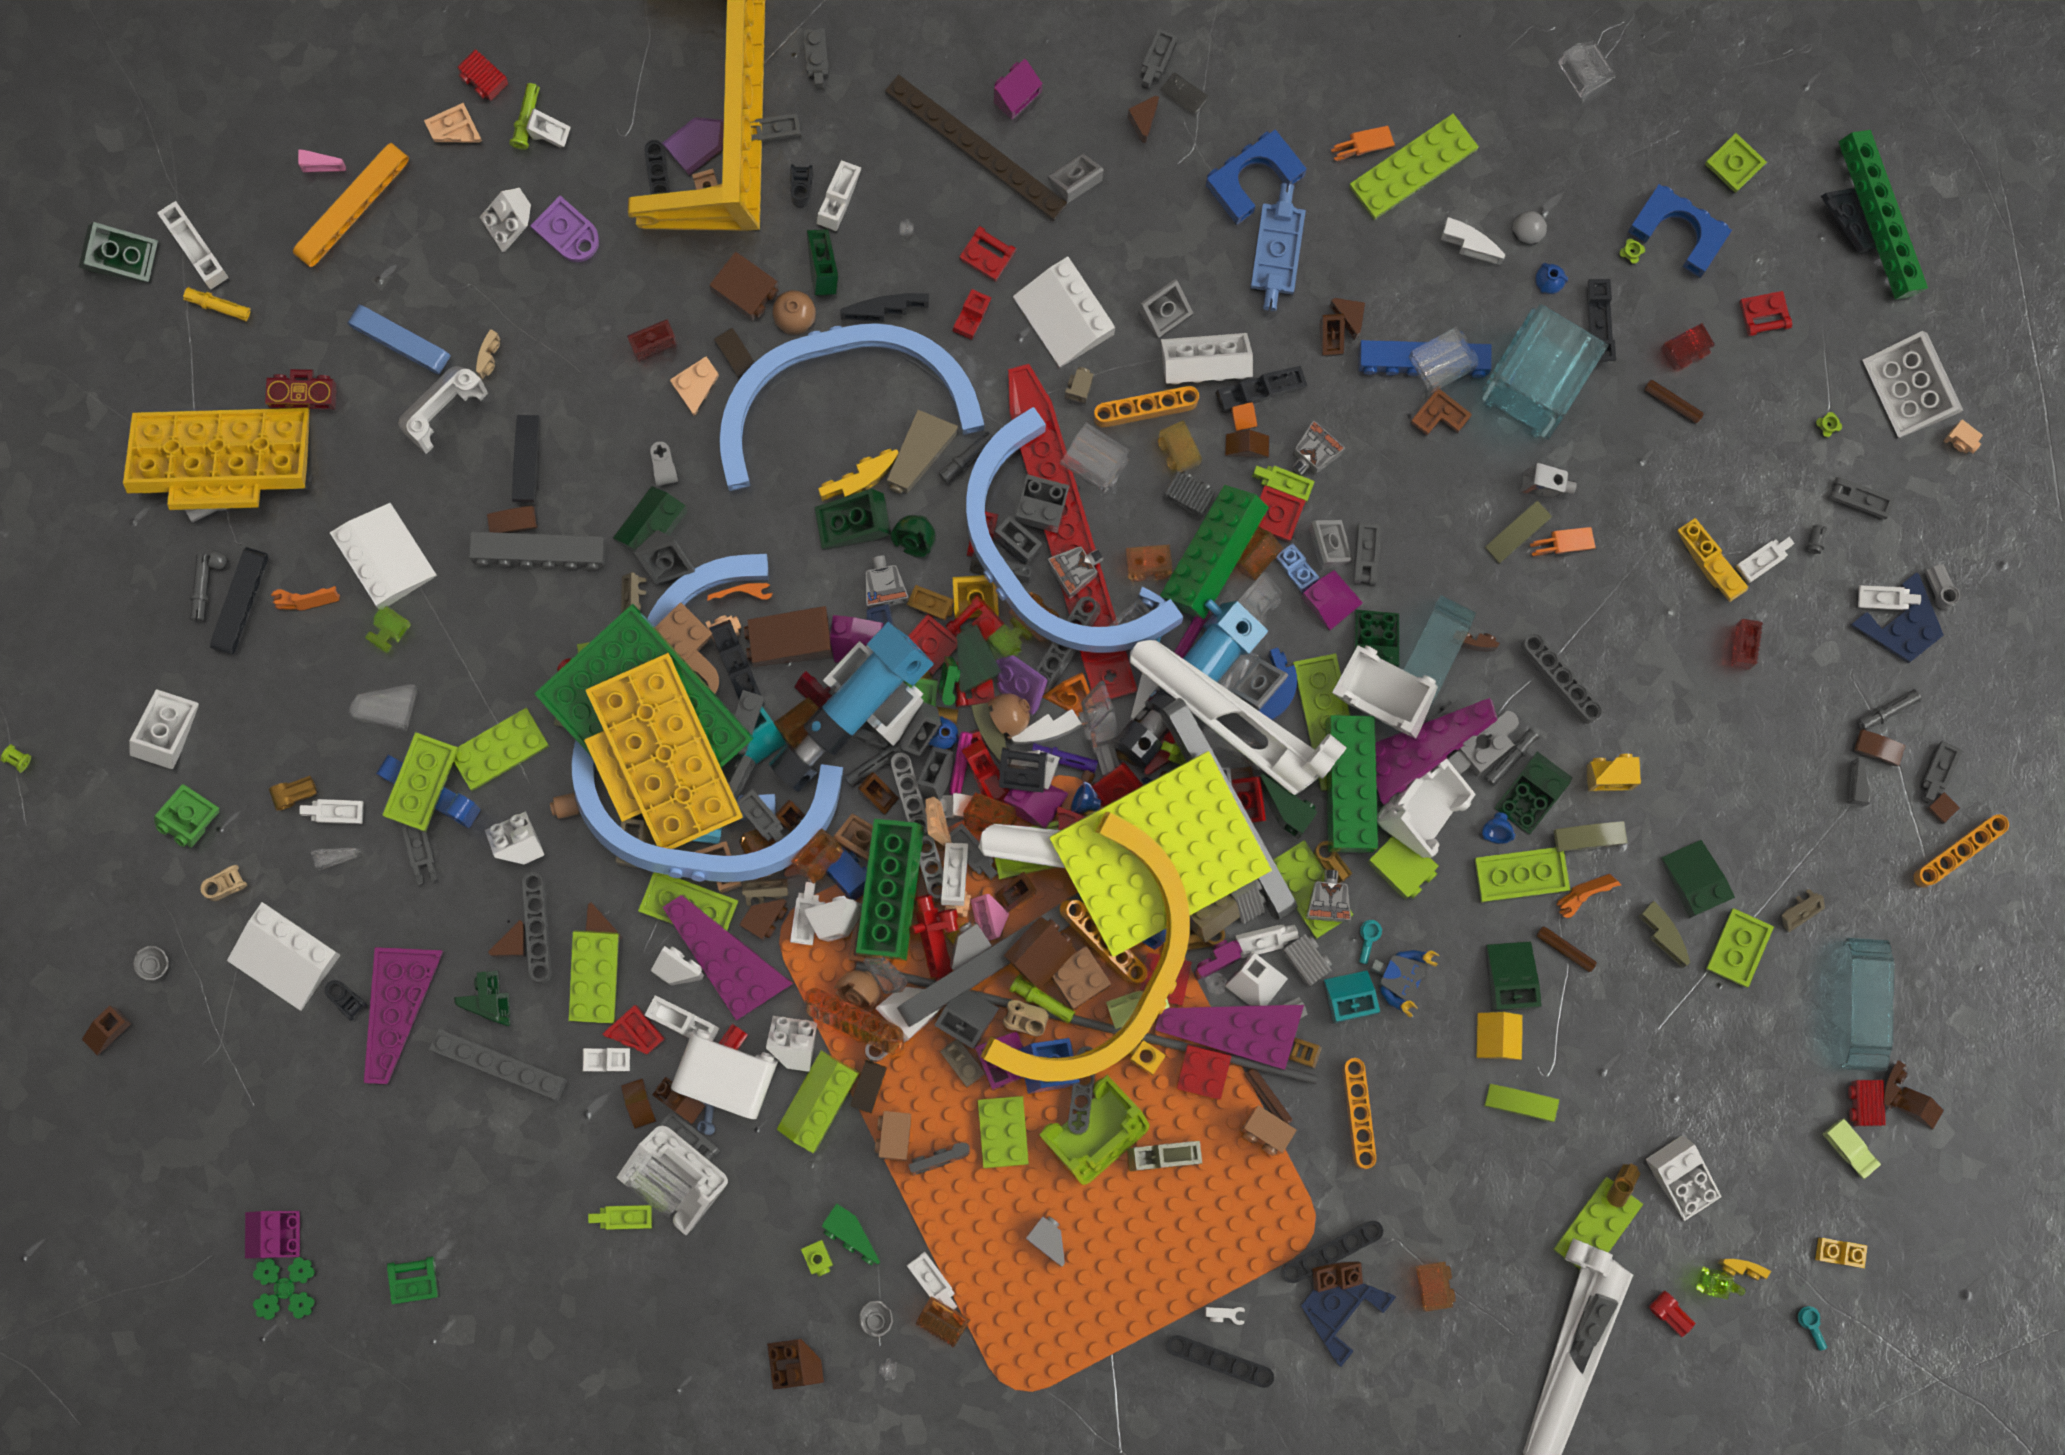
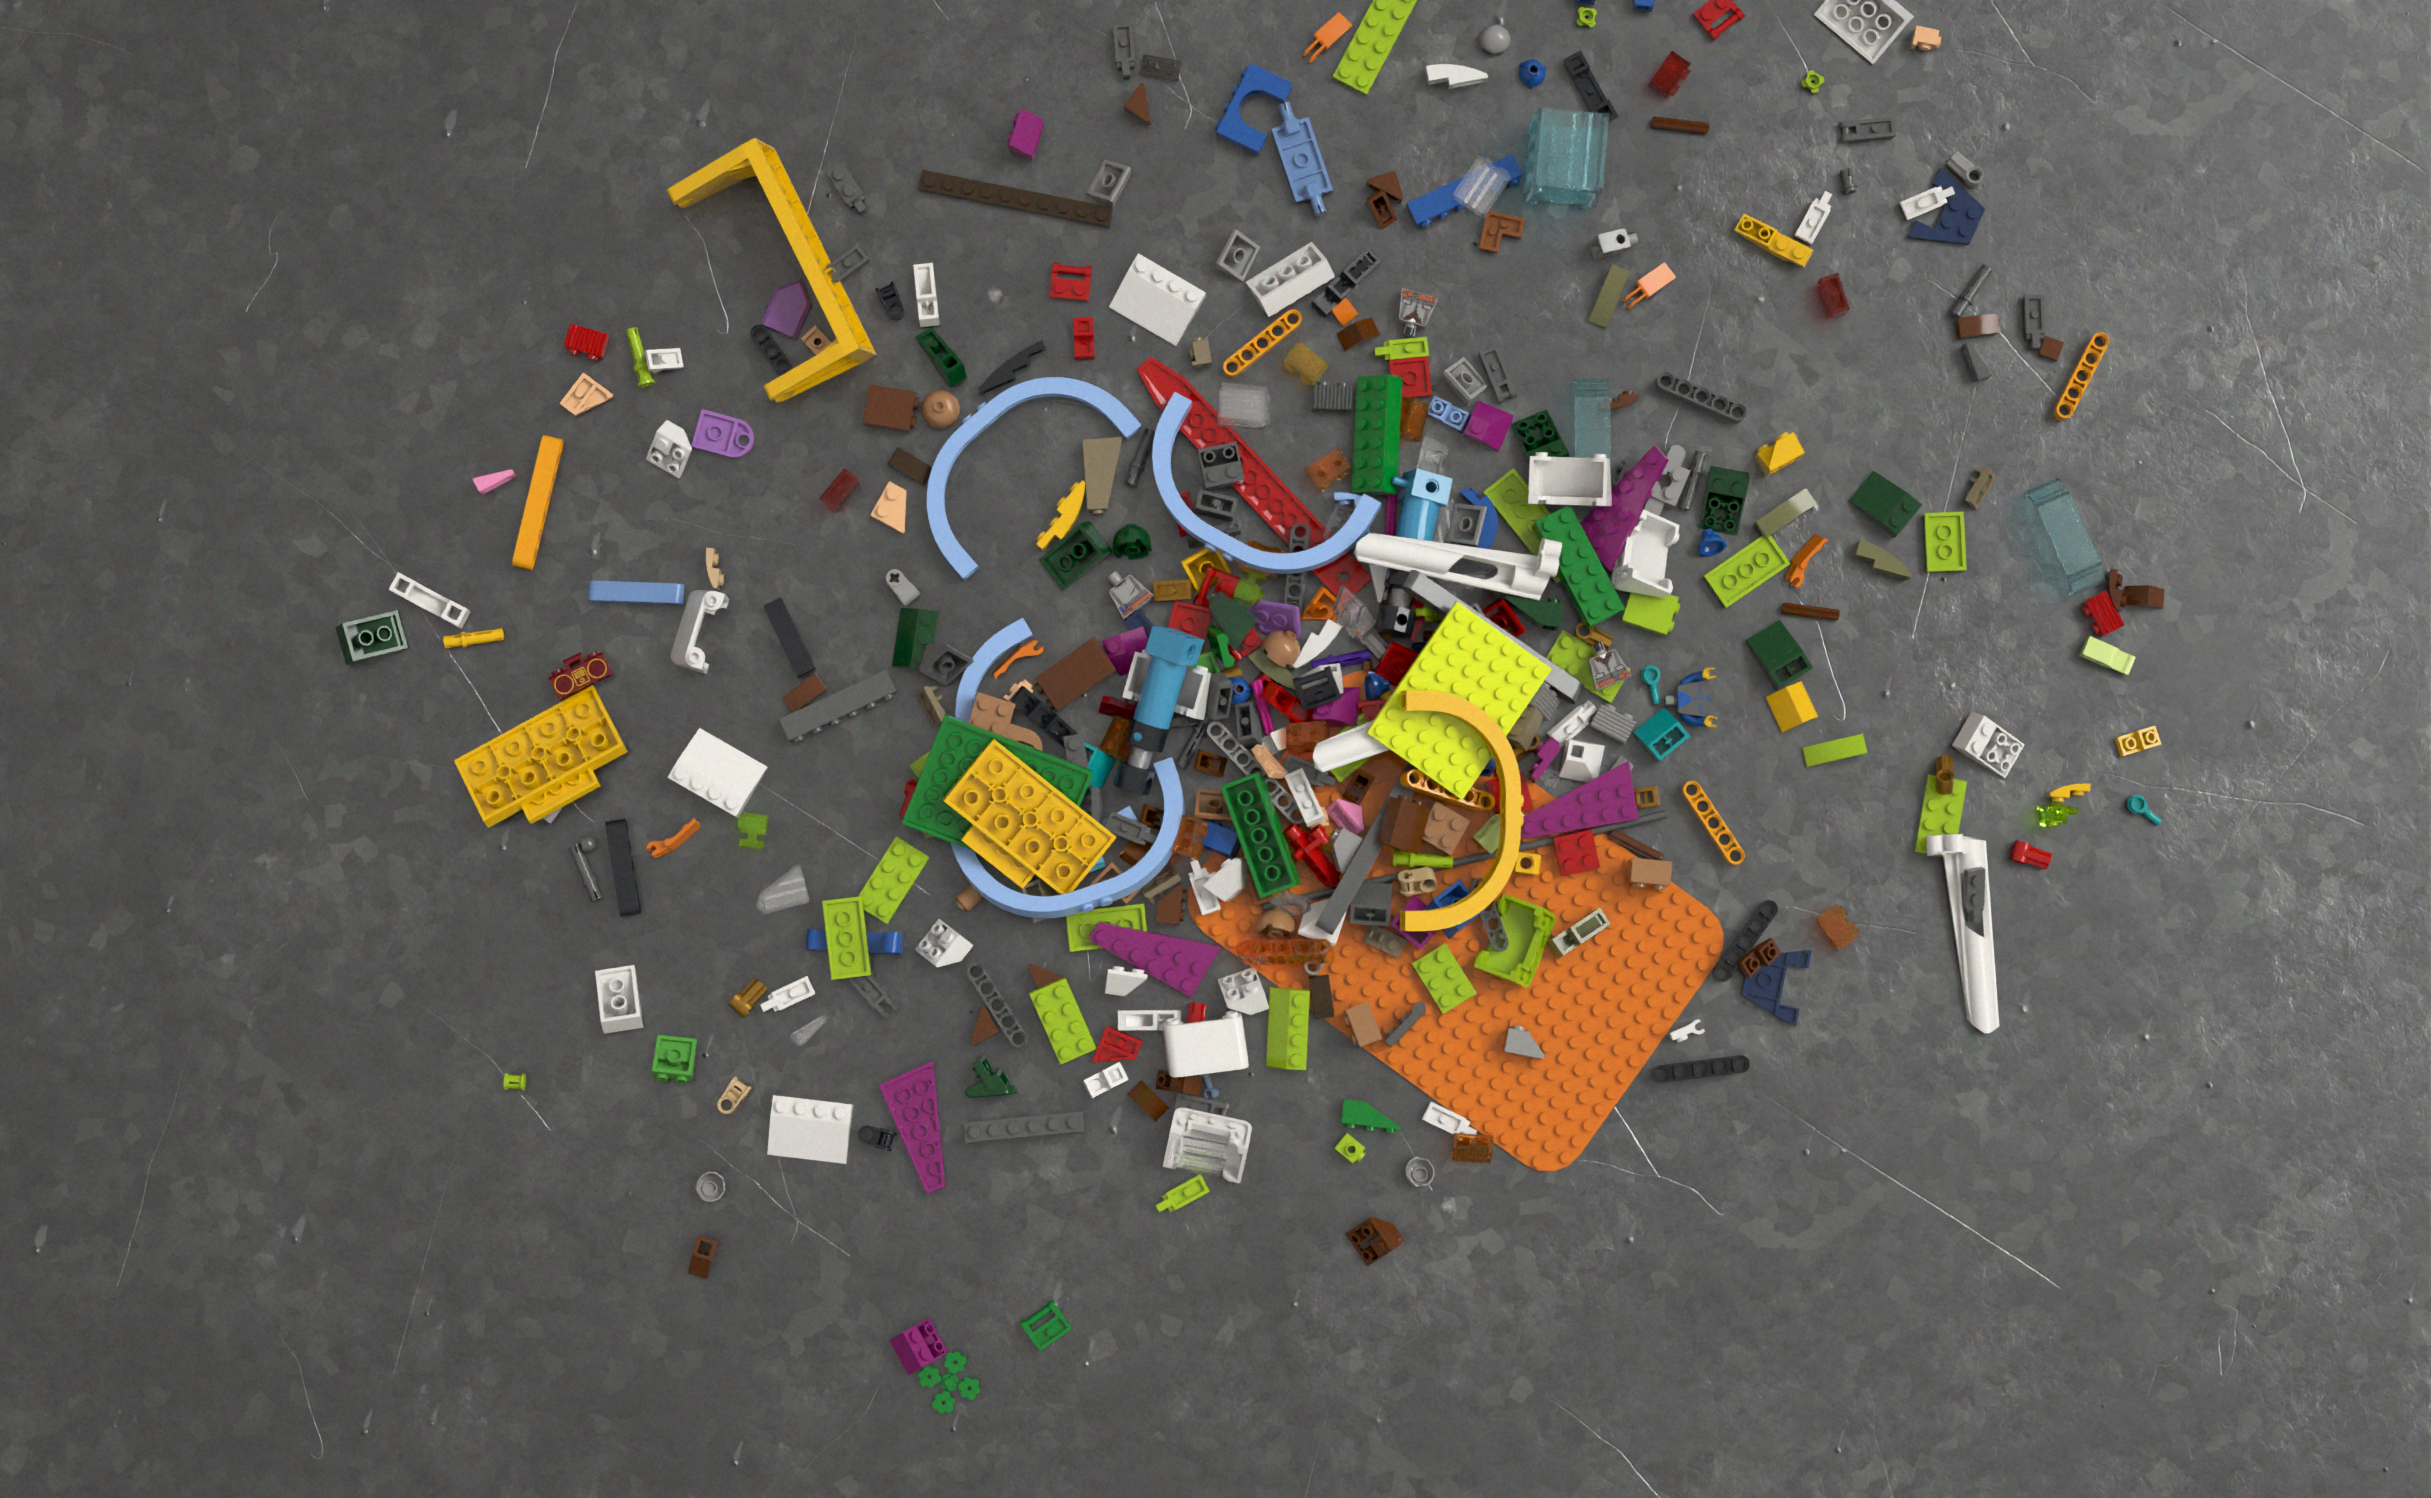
camera: 25 degrees left, 5 degrees up
torso [1048,546,1104,599] -> none

